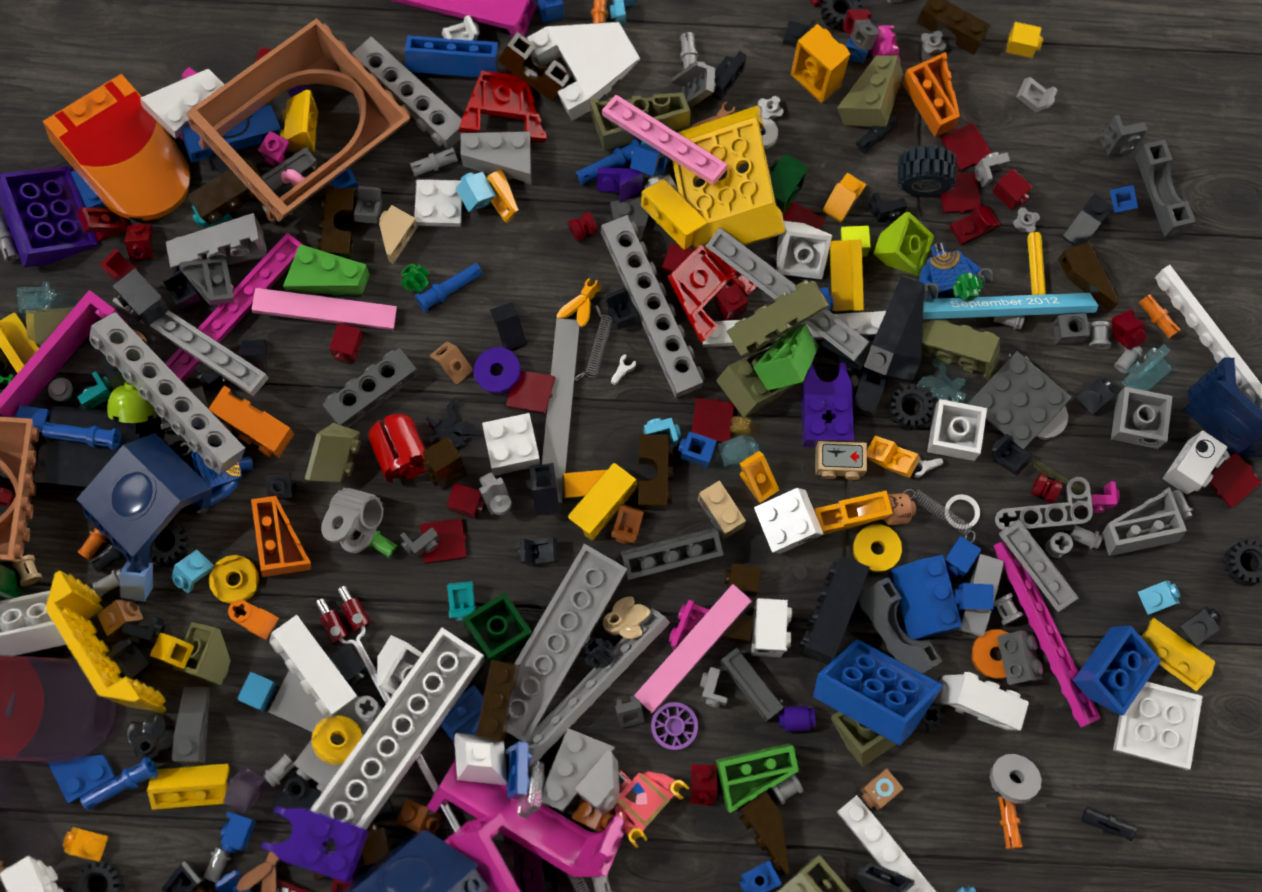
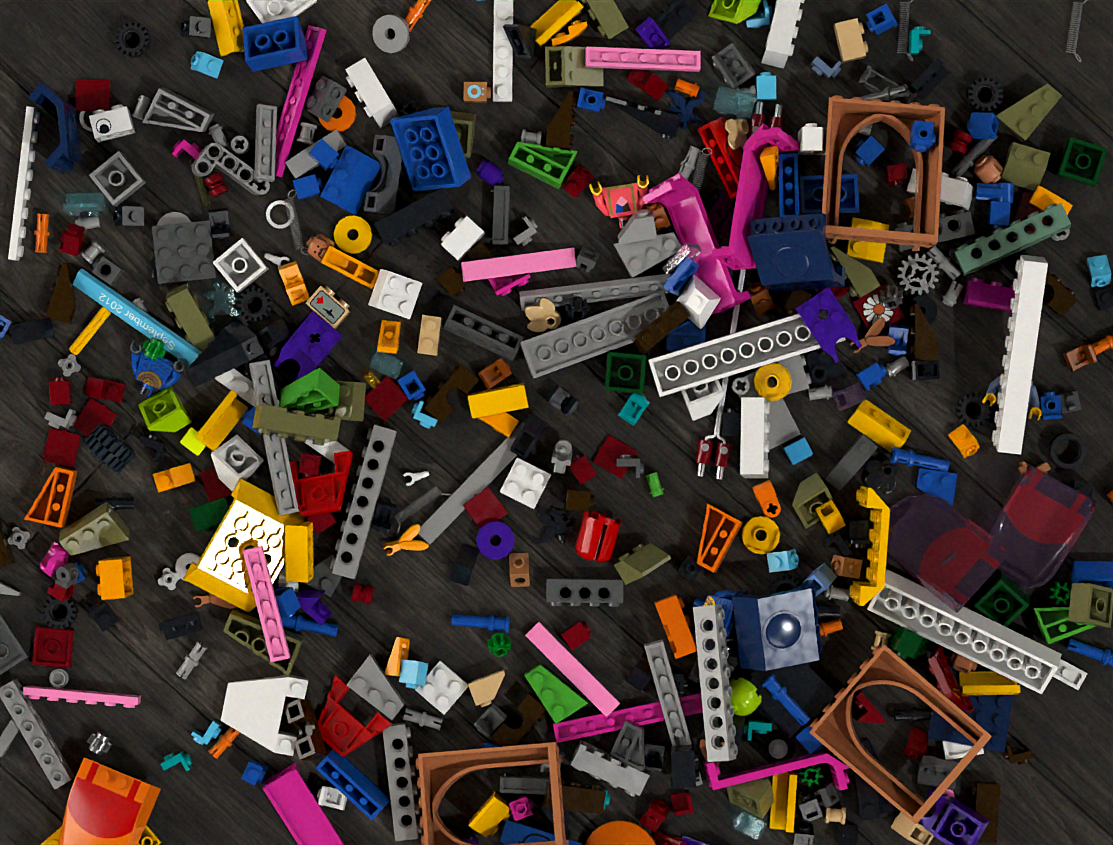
camera: 140 degrees left, 15 degrees up
bright pink arm [281,169,306,186] -> none
light grey piece [322,488,384,553] -> none
medium lavender wheel [651,702,698,750] -> none
dark grey bracket [672,61,715,109] -> none

